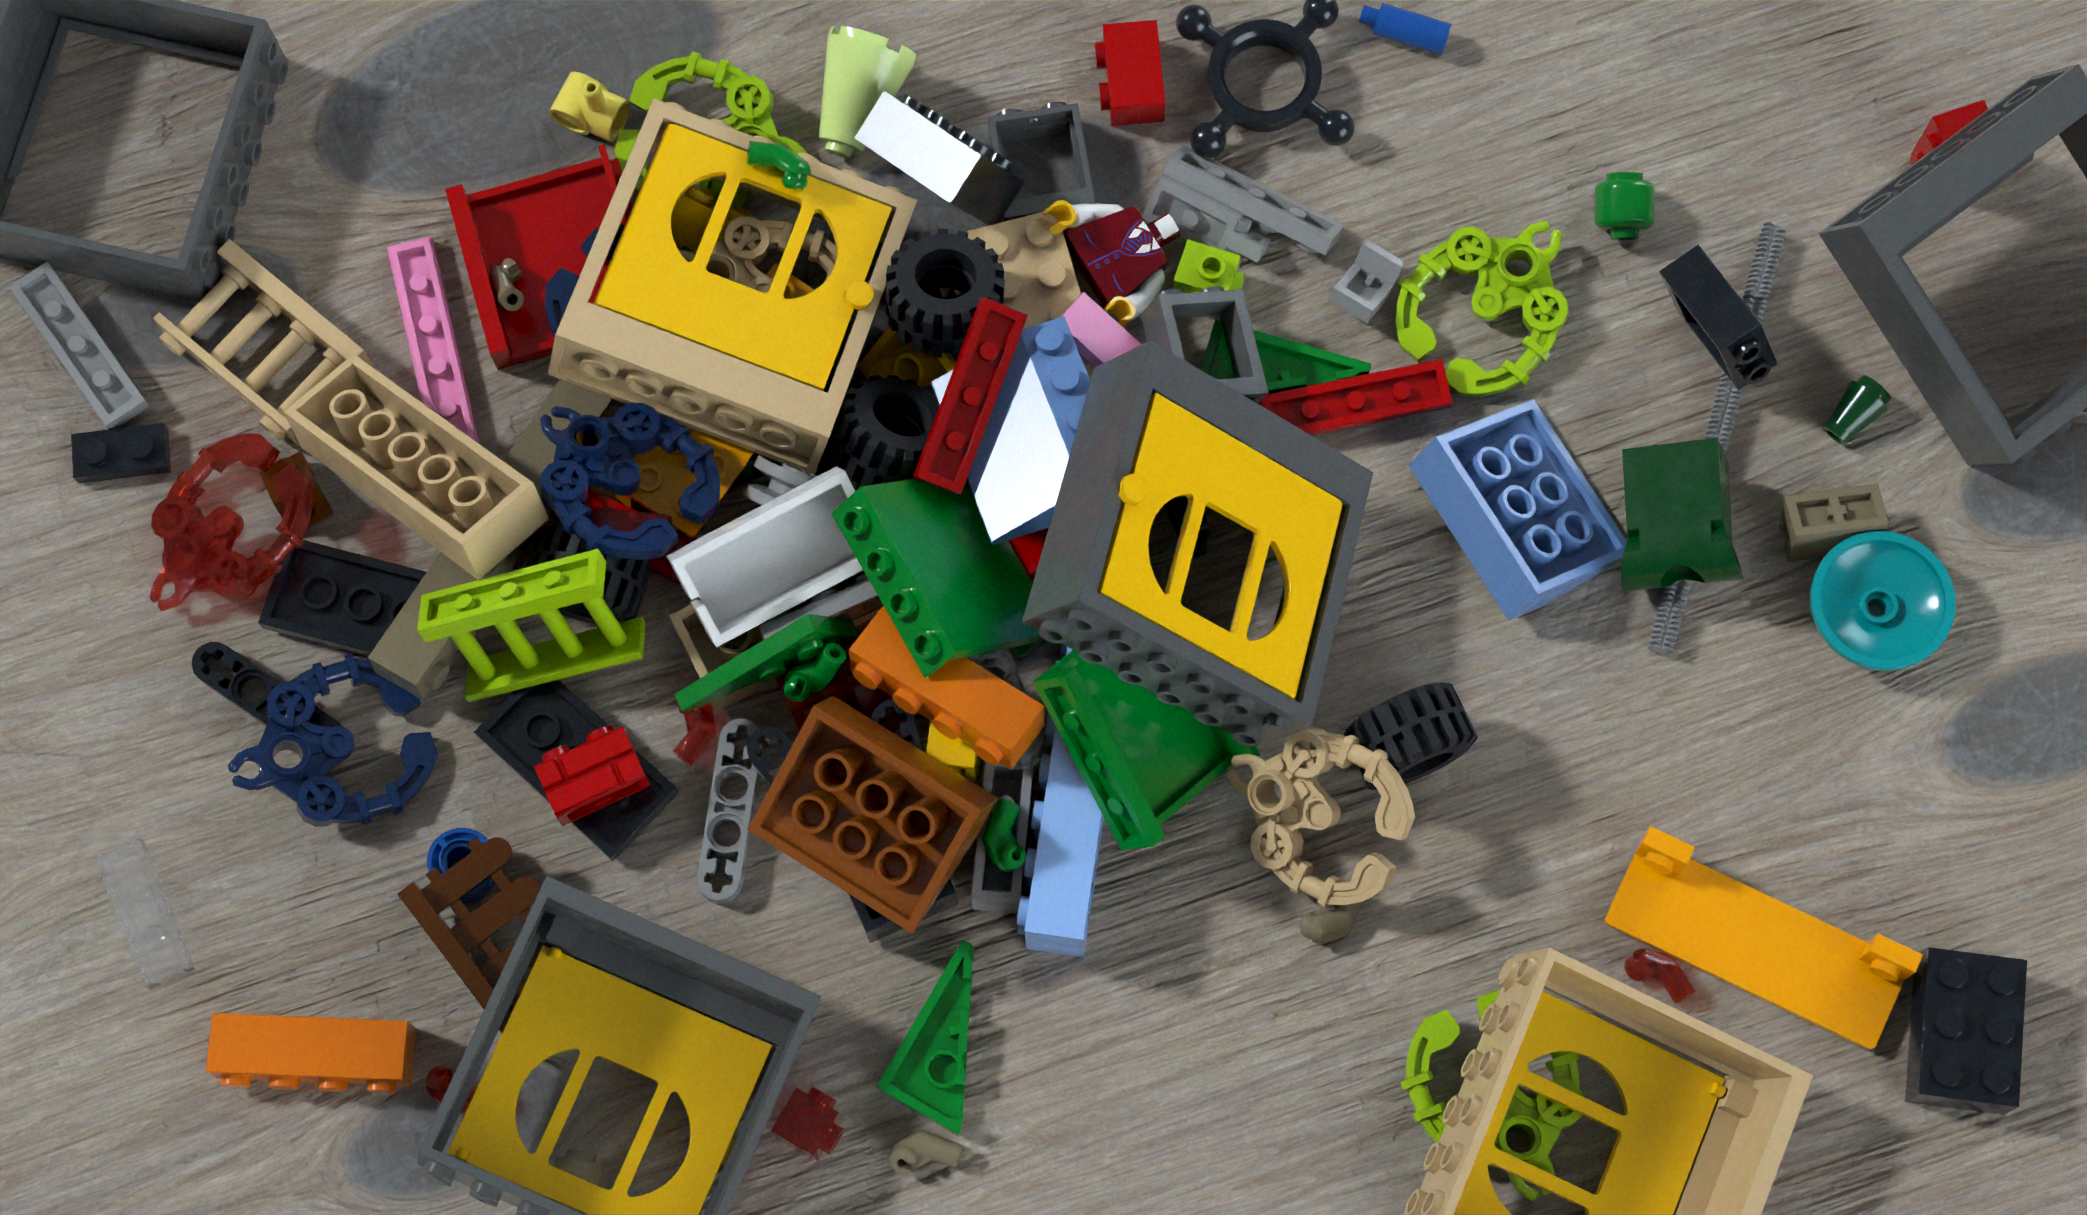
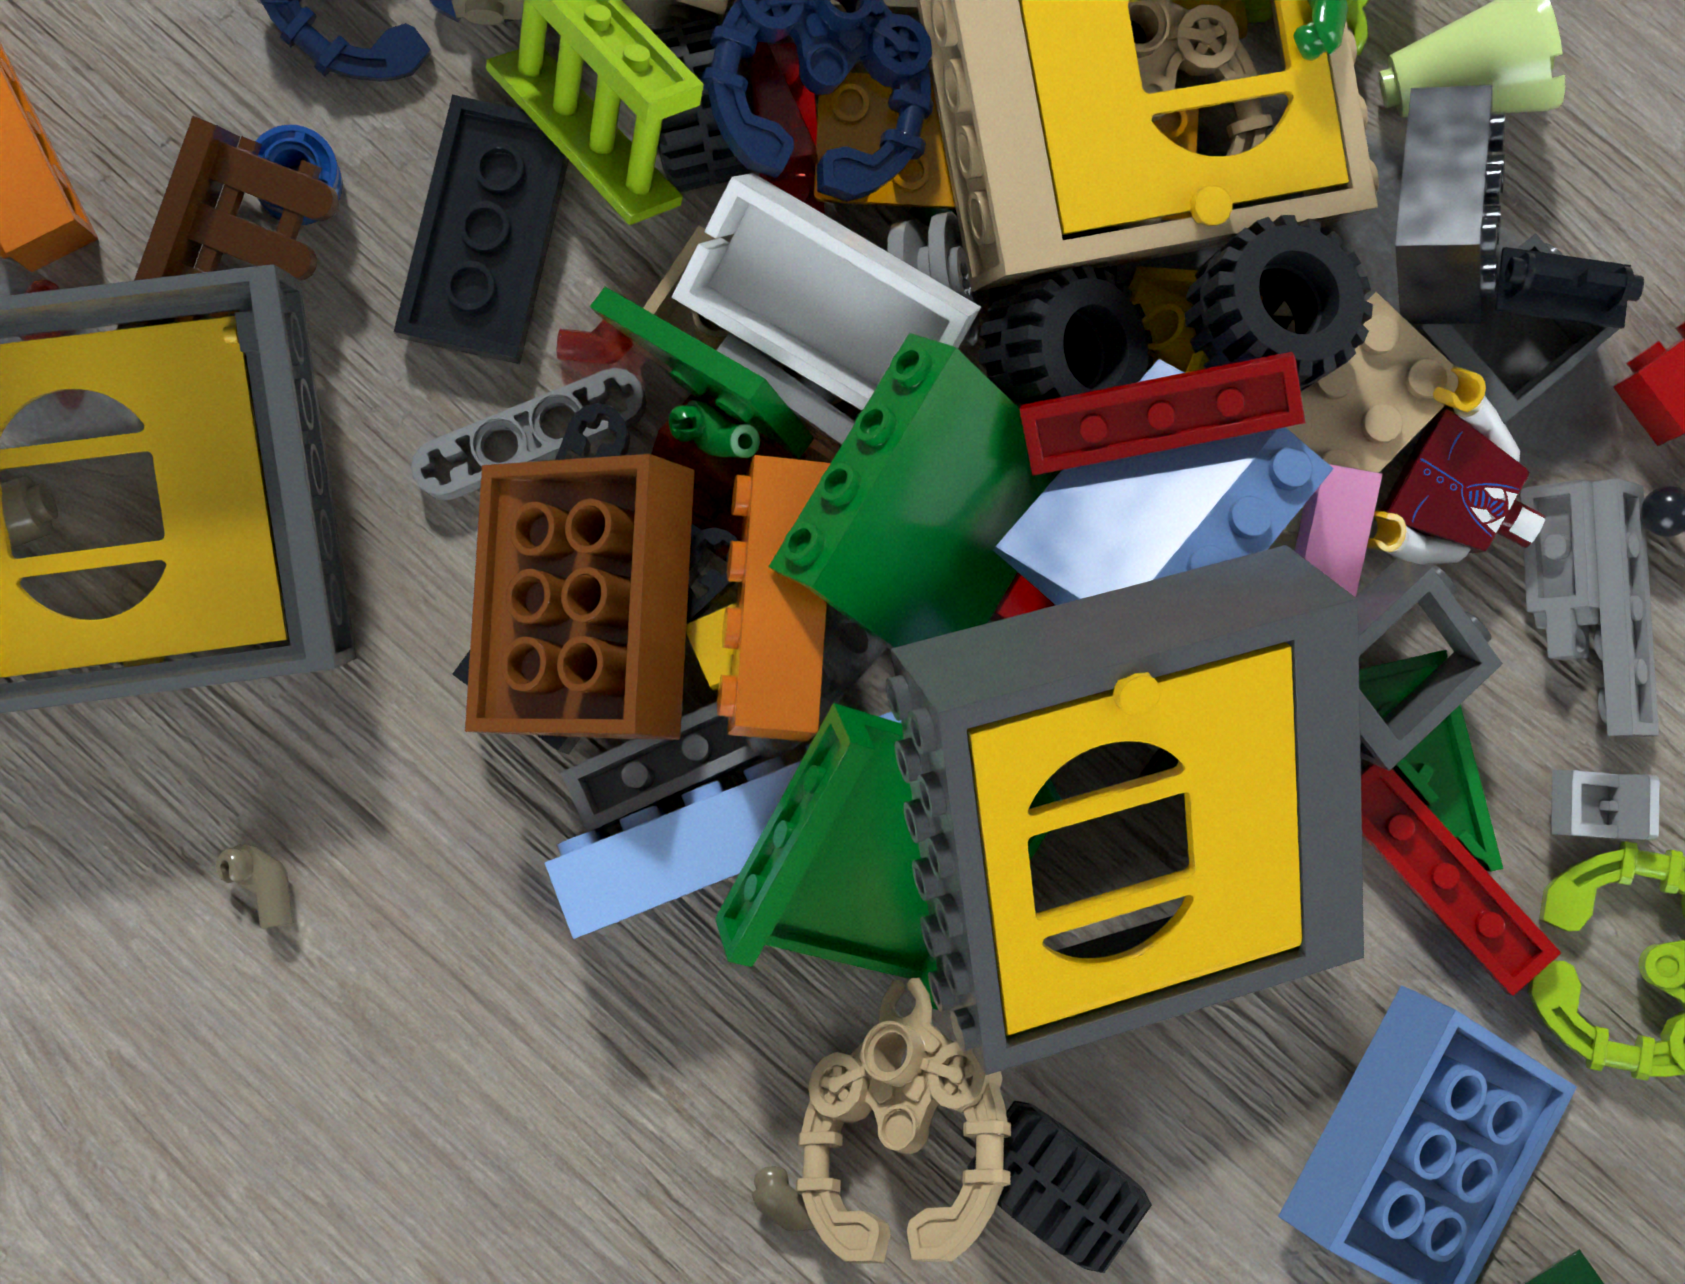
camera: 55 degrees right, 10 degrees up
red brick [534,725,650,826] -> none
clear red brick [771,1087,844,1162] -> none
green wing [876,939,974,1136] -> none
green arm [982,798,1026,872] -> none
lime brick [1173,240,1246,293] -> none
none -> black hinge [1495,247,1644,329]

